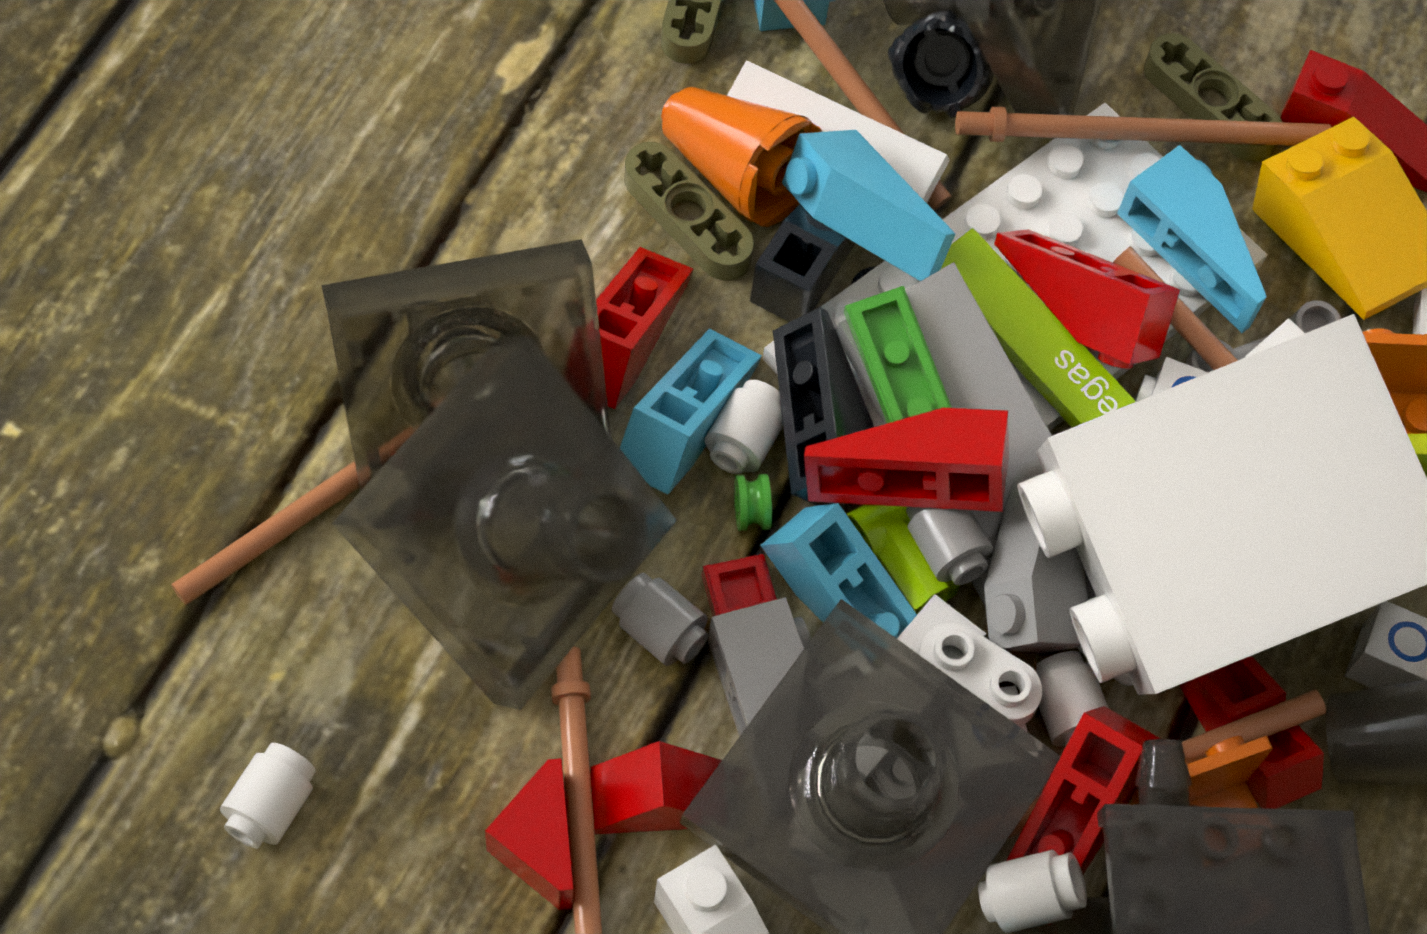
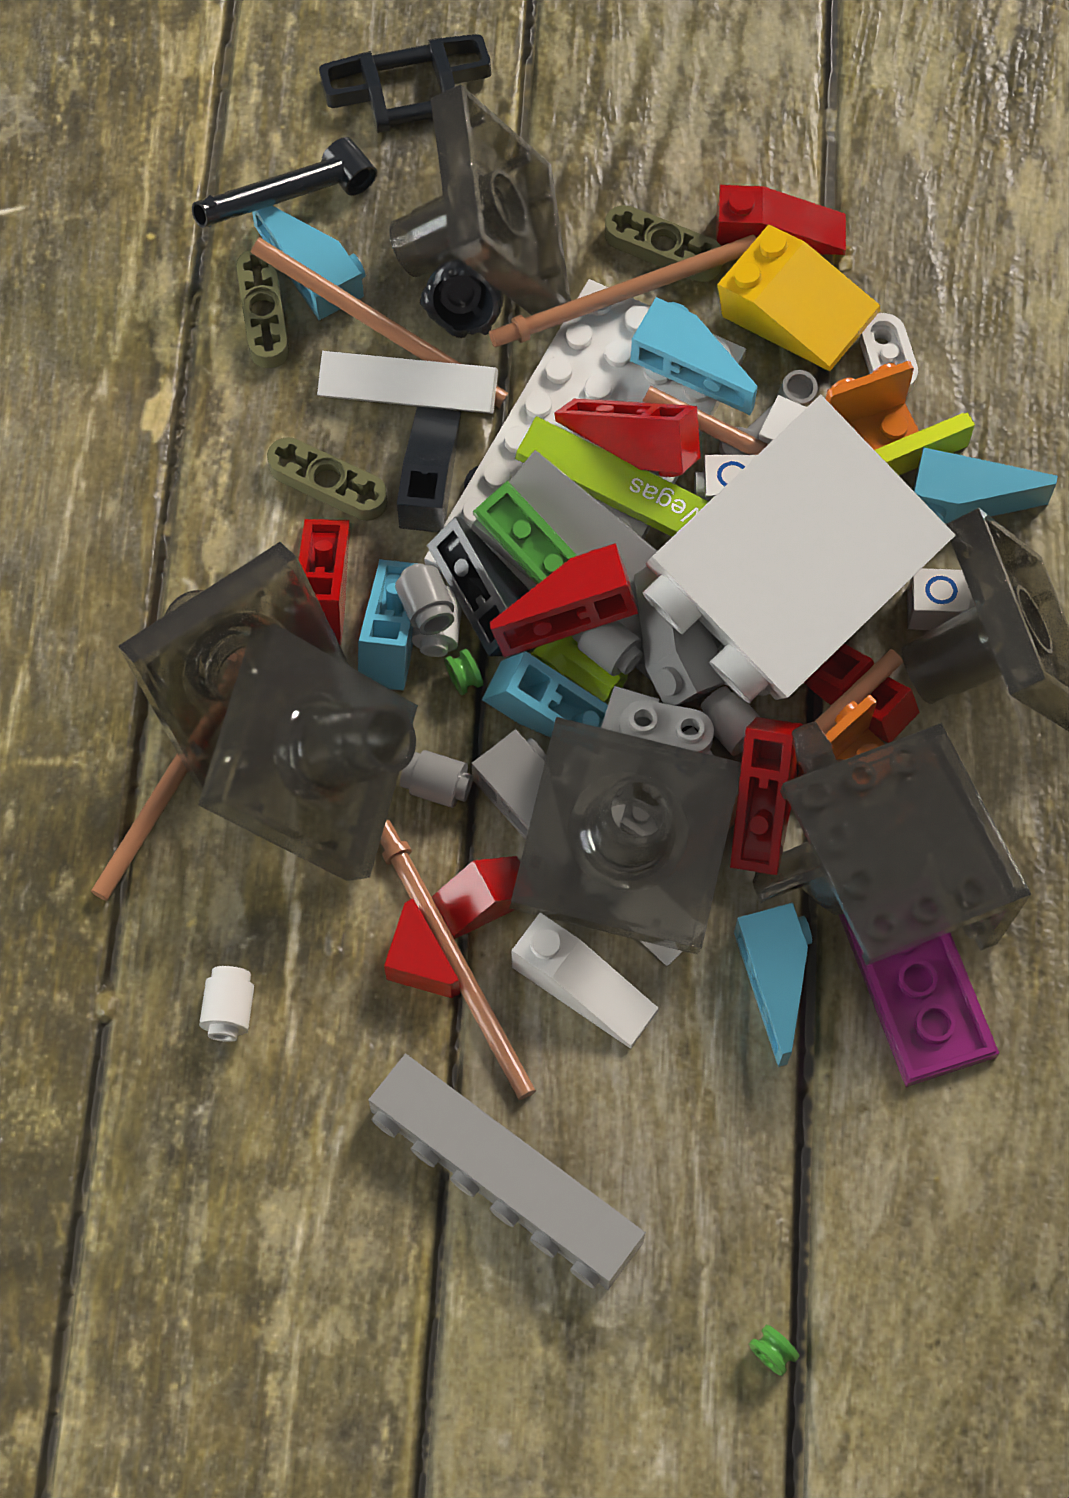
camera: 15 degrees left, 5 degrees up
orange cone [661,87,823,227] -> none
red tile [701,554,777,616] -> none
medium azure slope [782,130,955,281] -> none
white brick [978,850,1087,933] -> none
none -> light grey brick [395,563,454,635]

